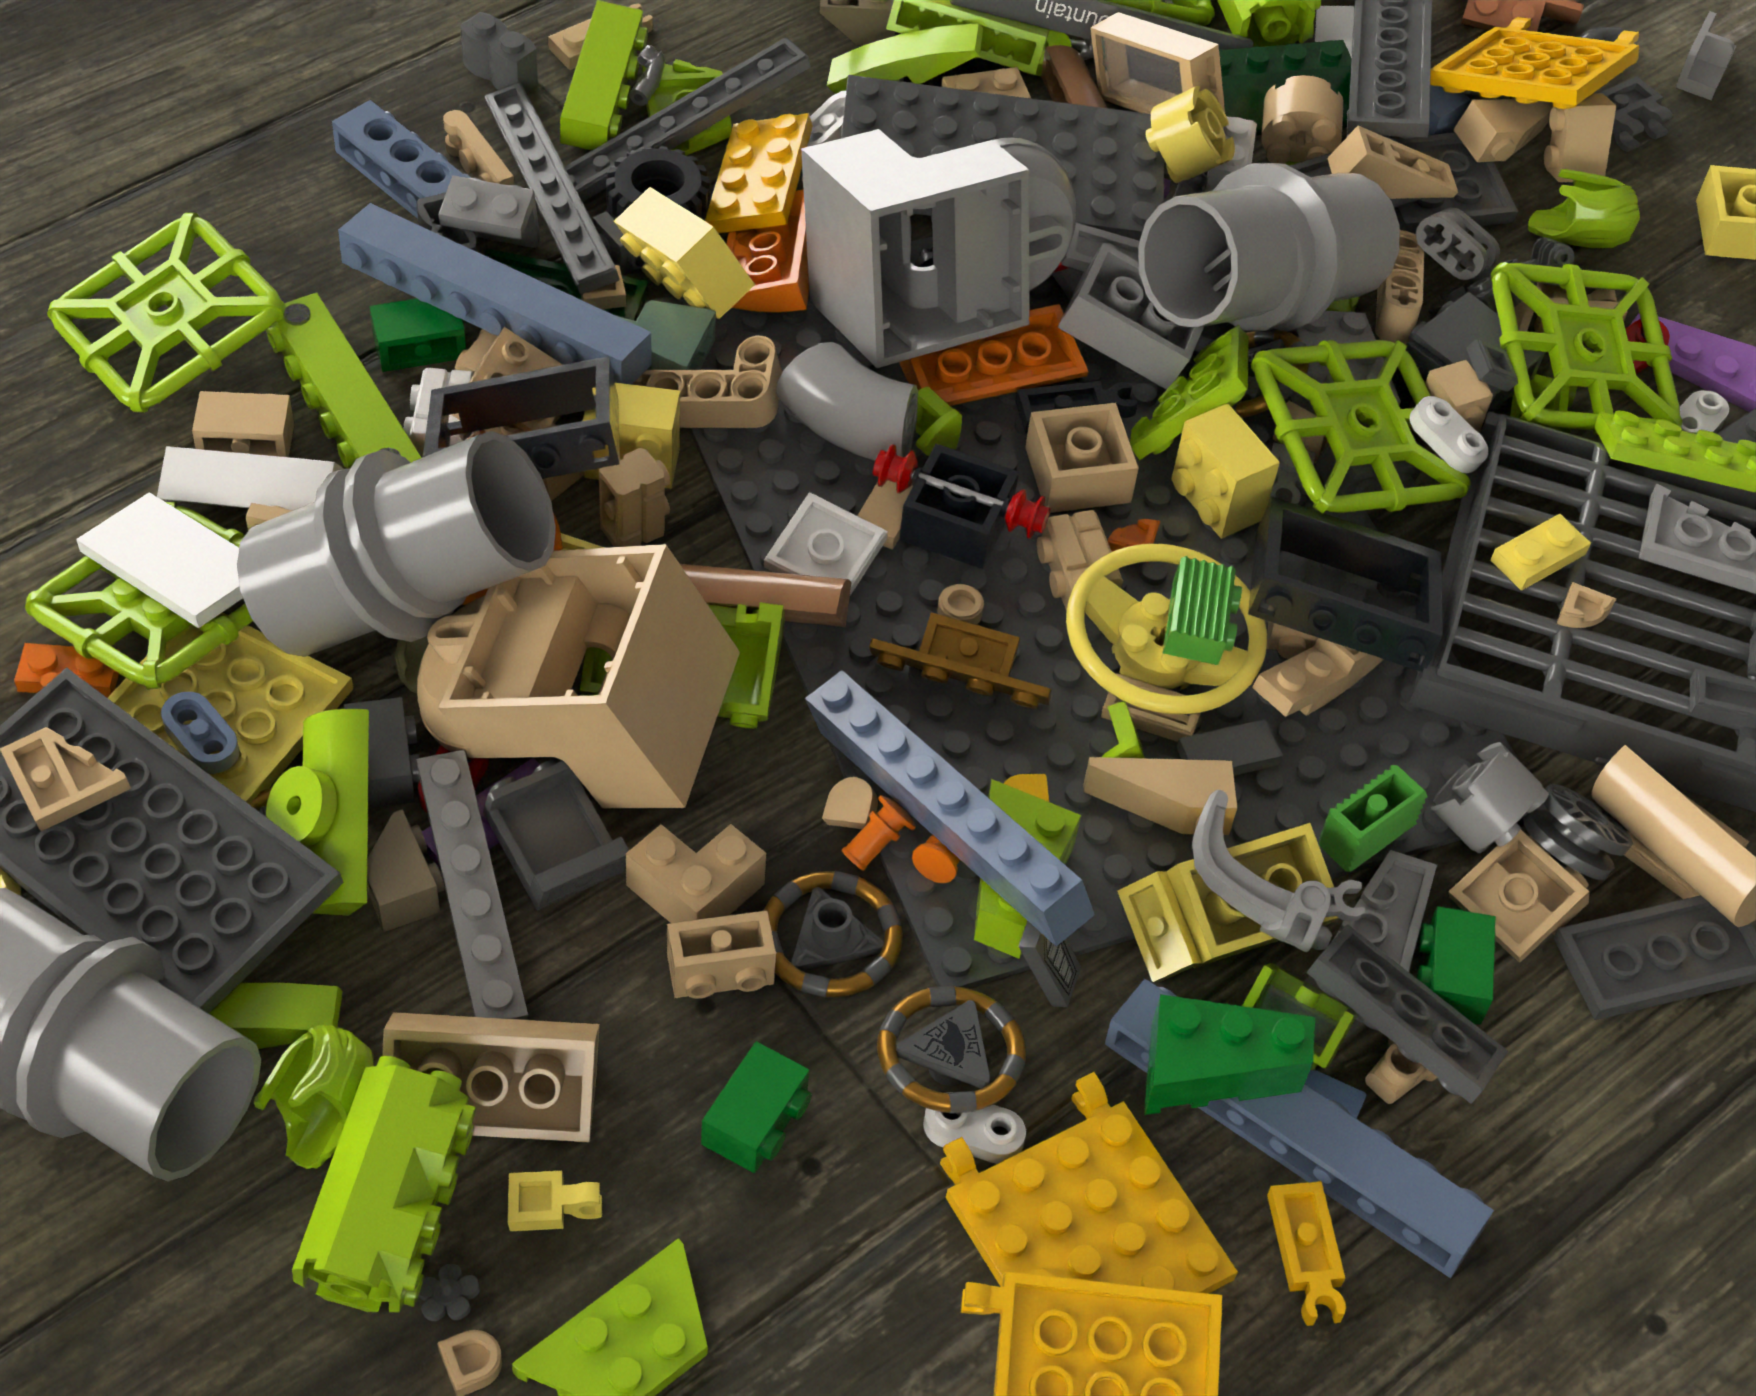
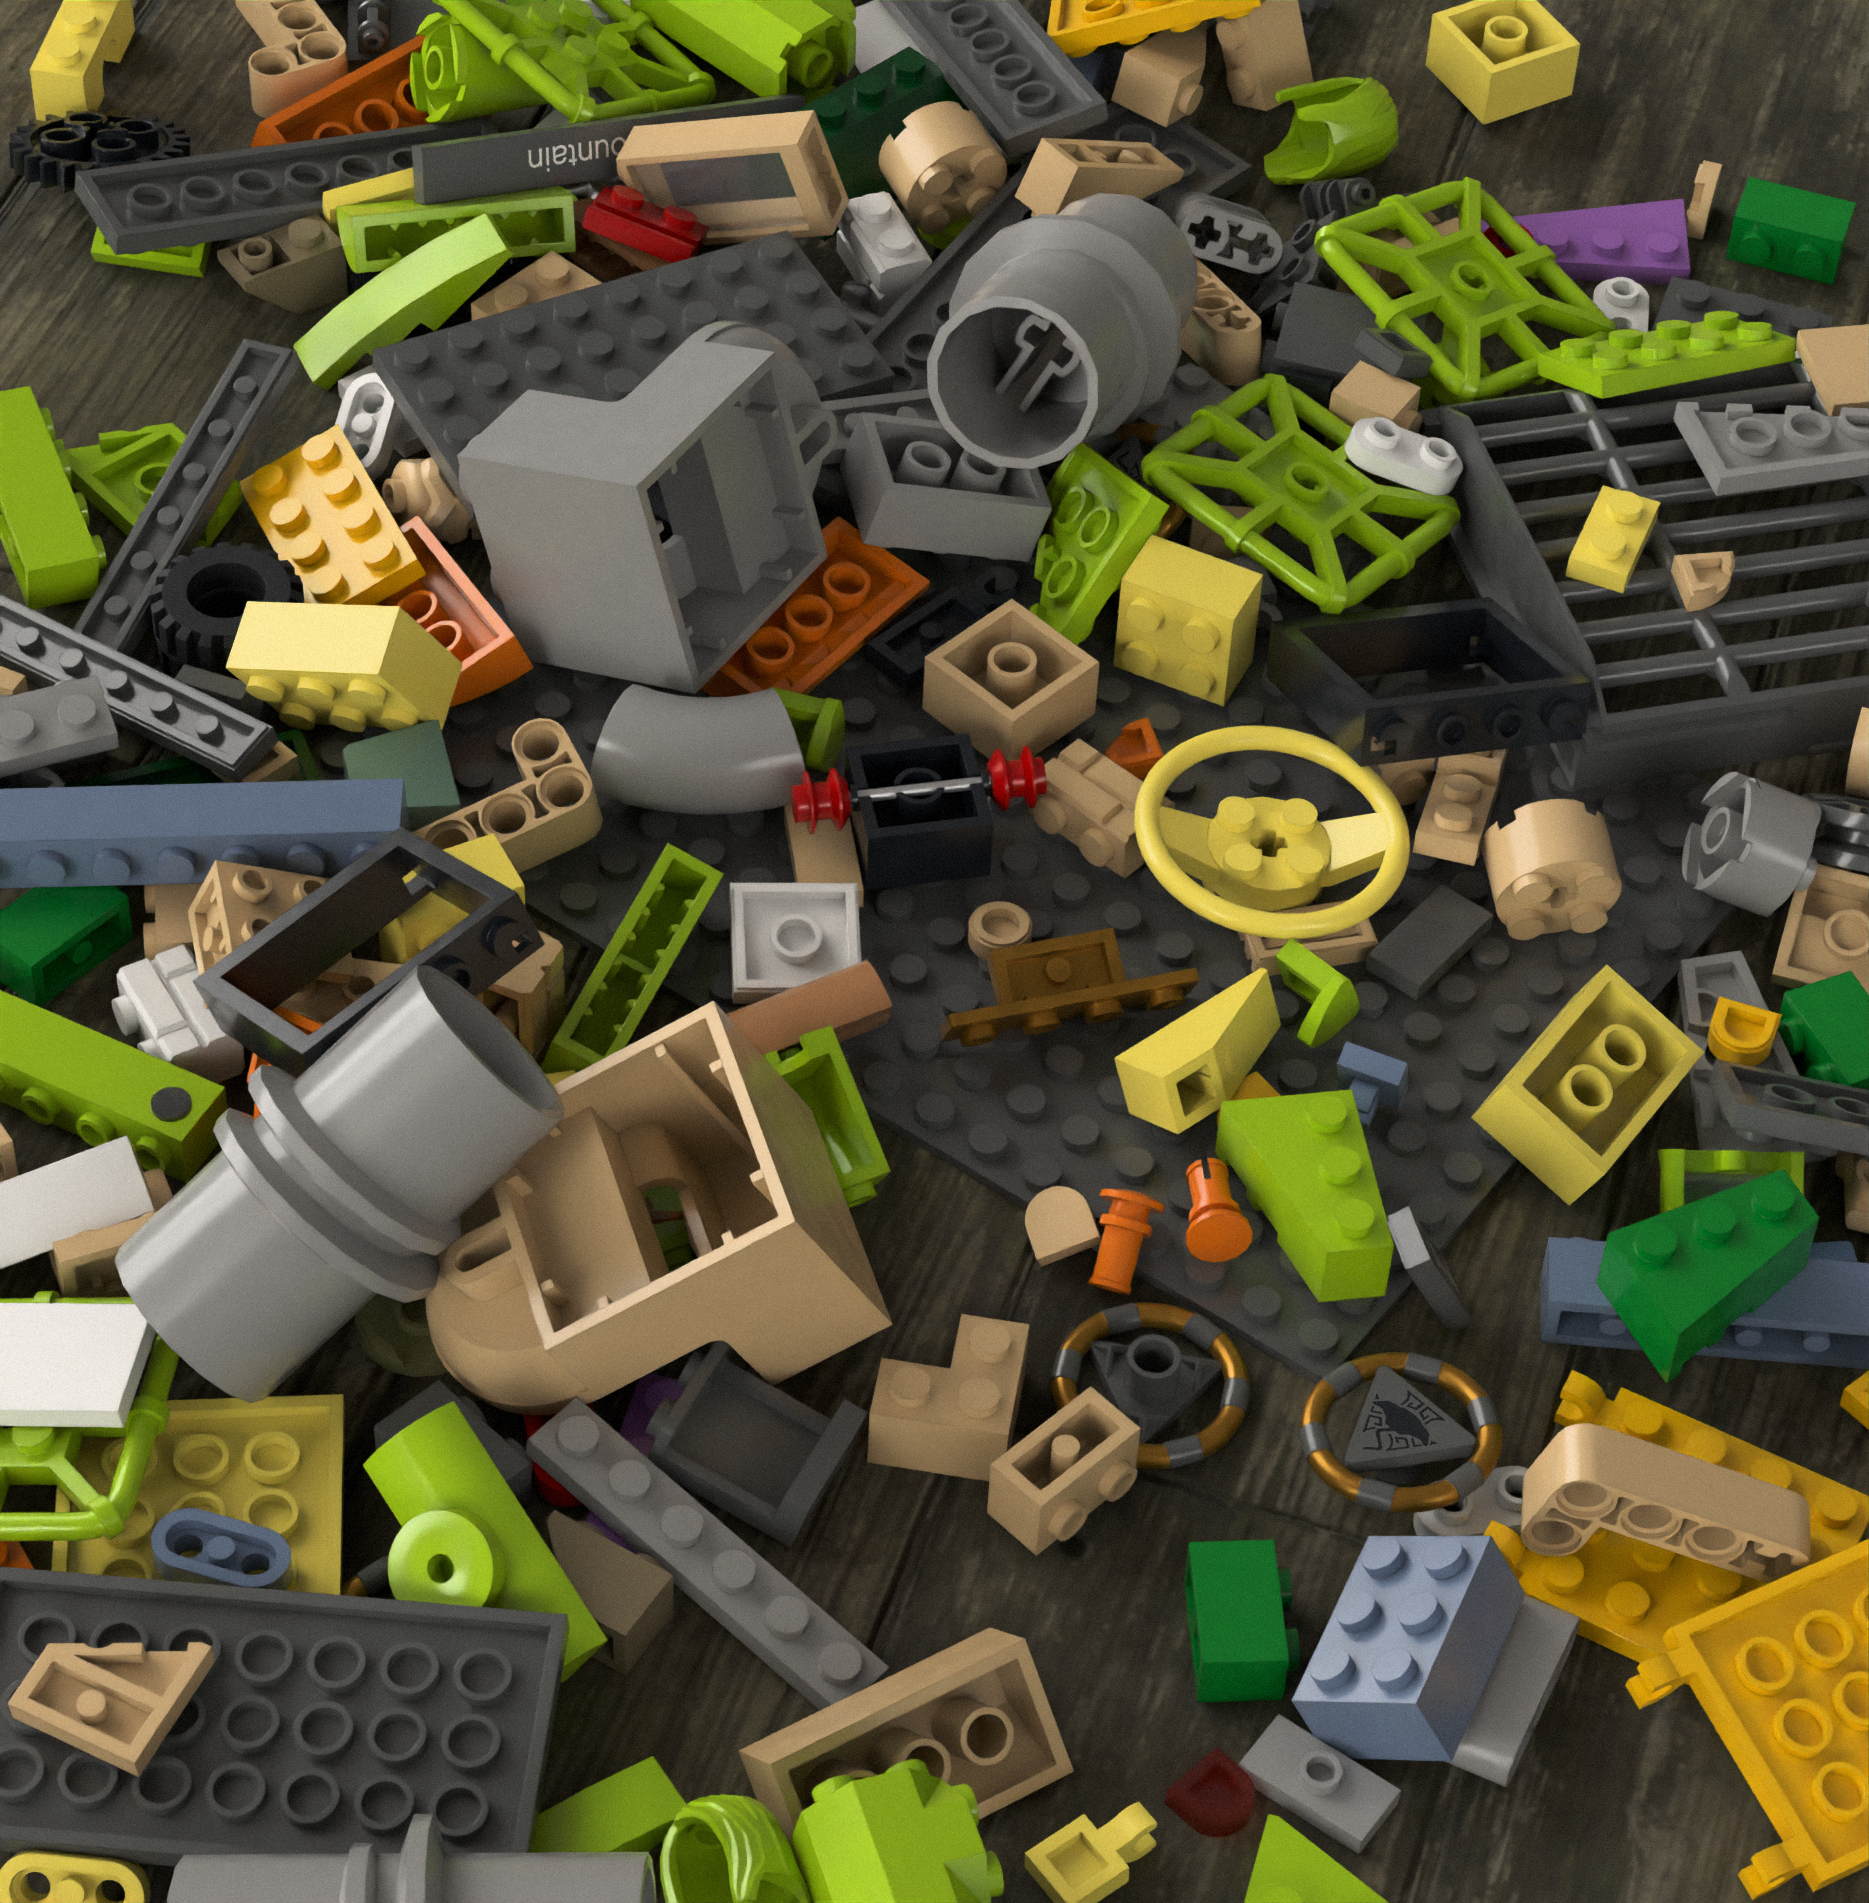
camera: 30 degrees left, 5 degrees down
flat silver arm [629,45,666,106] -> none
sand blue brick [805,670,1095,946] -> none
tan slope [1083,757,1237,835] -> none
light yellow plate [1117,871,1202,982] -> none
light yellow brick [1146,86,1235,183] -> none
bright green brick [1162,556,1242,665] -> none
light grey piece [1192,790,1366,953] -> none
bright green brick [1319,765,1428,872] -> none
none -> lime brick [540,843,724,1074]
none -> red plate [581,185,710,263]
none -> light yellow slope [1114,968,1281,1134]
none -> clear red tile [1164,1747,1255,1837]
none -> light grey plate [1236,1714,1401,1854]
none -> sand blue brick [1291,1536,1525,1762]
none -> sand blue tile [1337,1041,1409,1127]
none -> light grey beam [1444,1595,1581,1787]
none -> tan brick [1481,799,1622,940]
none -> tan beam [1521,1423,1811,1583]
none -> yellow tile [1707,996,1782,1066]

